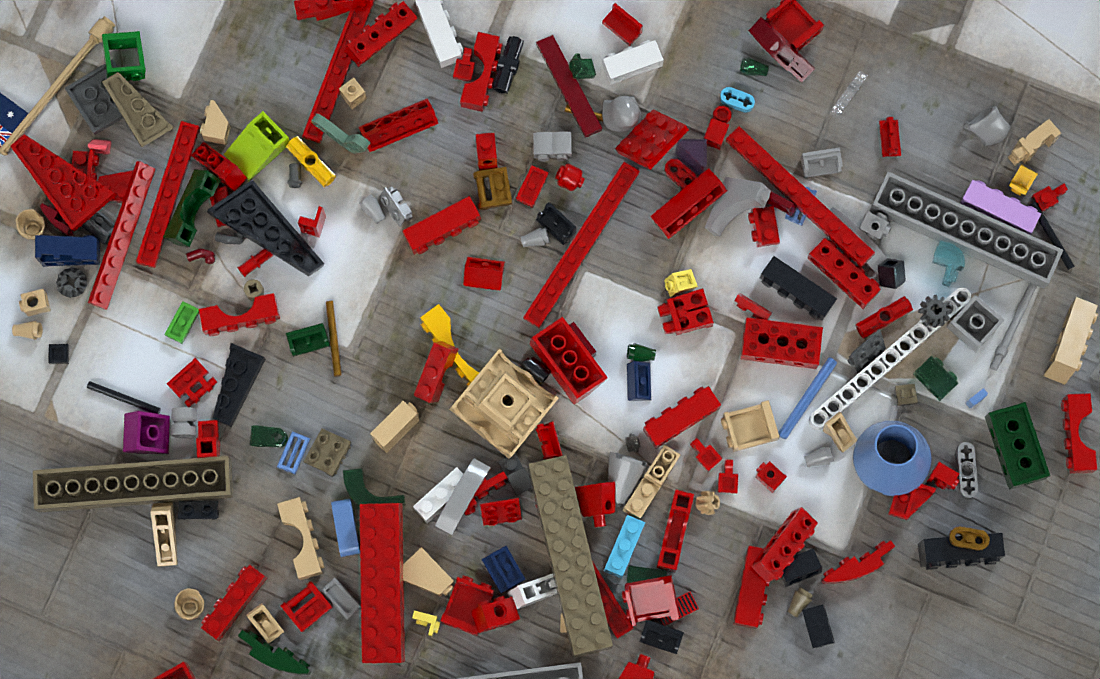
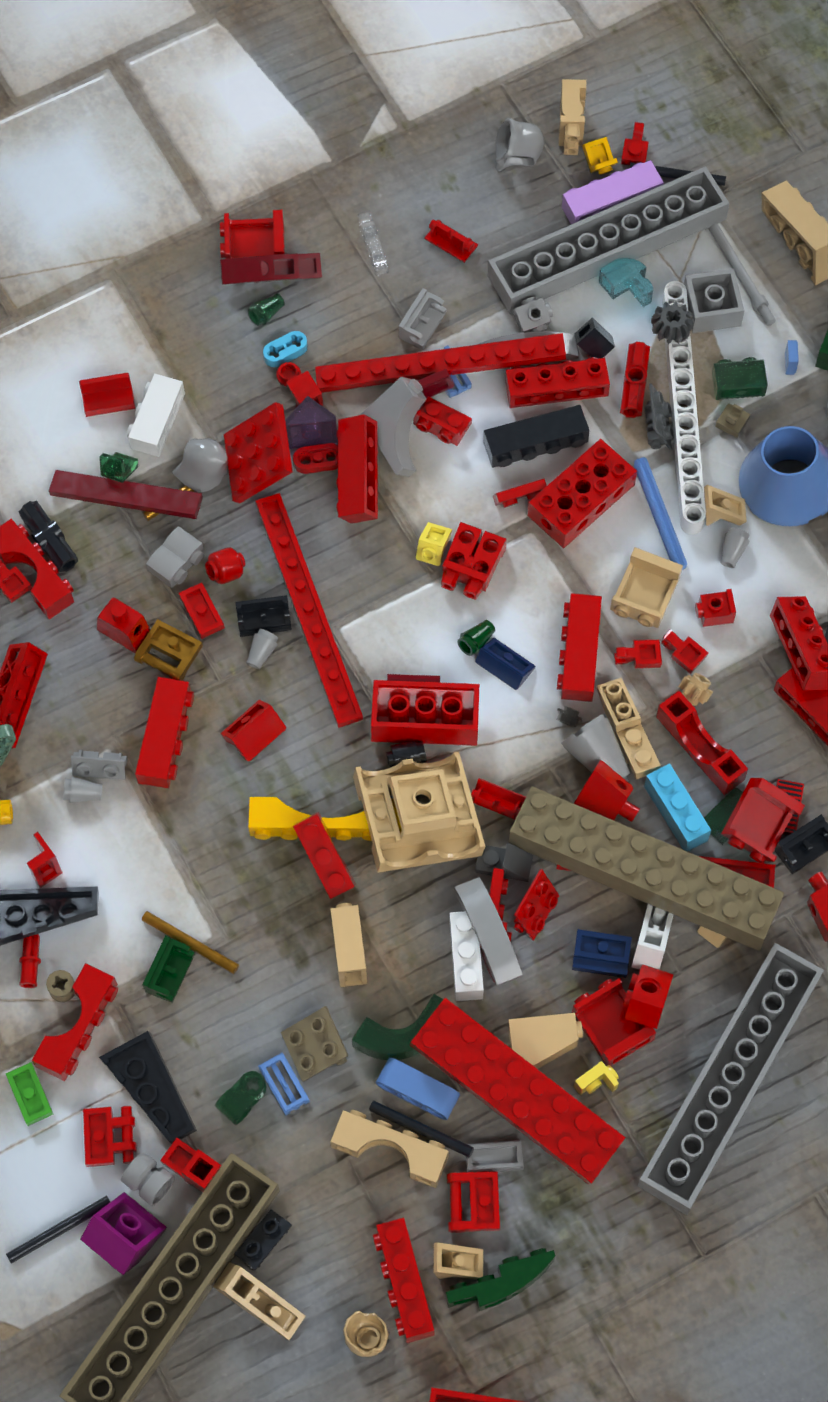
camera: 50 degrees left, 10 degrees down
none -> black bar [369,1101,474,1158]

